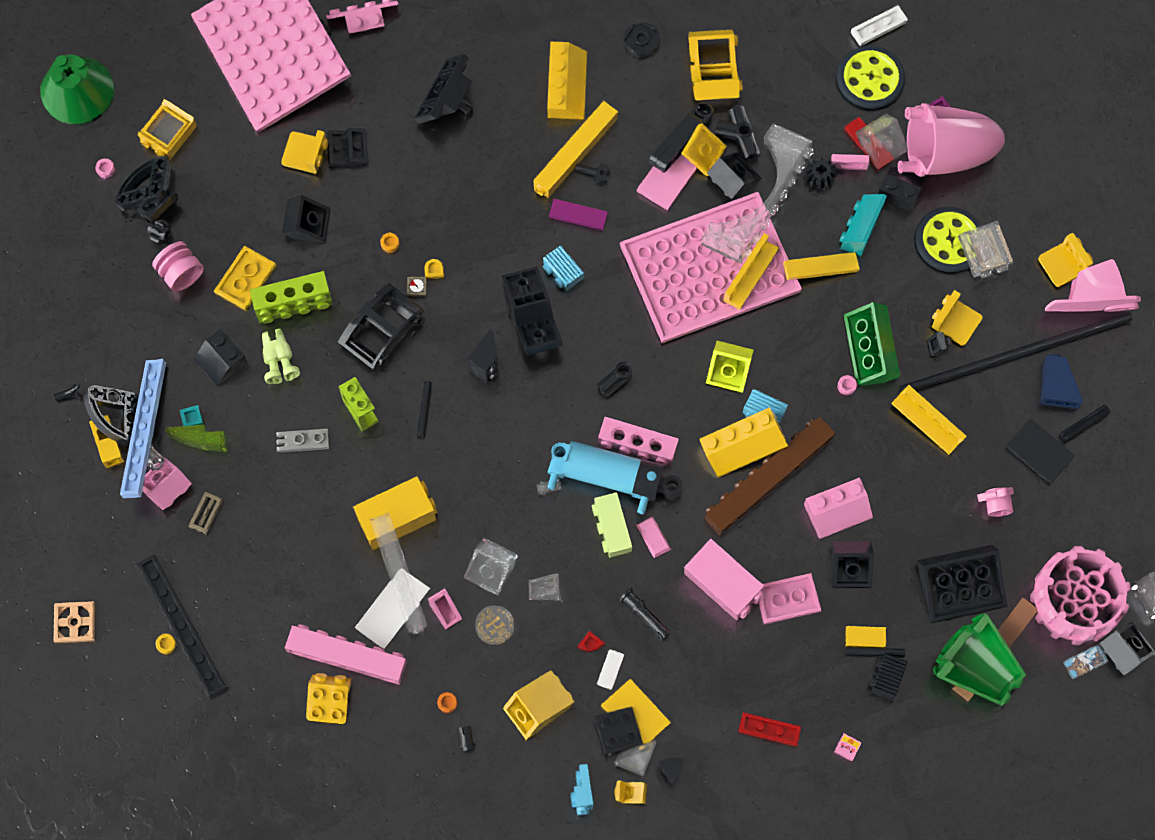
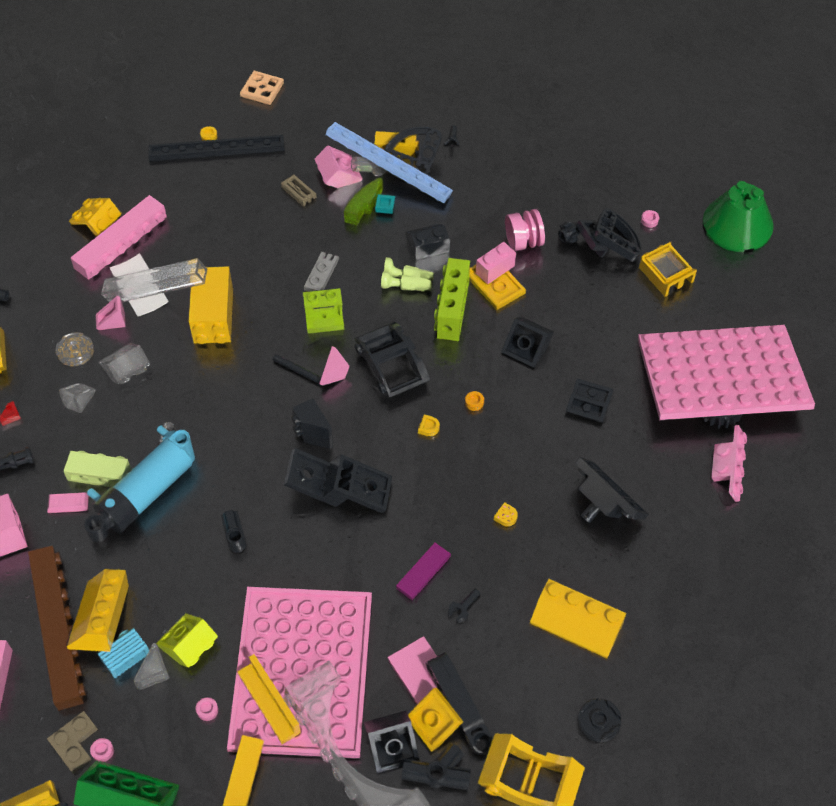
camera: 115 degrees right, 15 degrees down
yellow bracket [281,130,328,174] -> none
tile [407,277,427,297] -> none
orange tile [437,692,458,713] -> none
yellow brick [534,101,618,198] -> none
medium azure brick [543,245,584,291] -> none
bright pink brick [598,417,679,466] -> none
none -> dark tan plate [47,711,98,774]
none -> clear slope [134,643,170,690]
none -> bright pink tile [196,697,218,721]
none -> bright pink slope [320,346,349,385]
none -> bright pink brick [476,242,516,284]
none -> yellow tile [494,502,518,526]

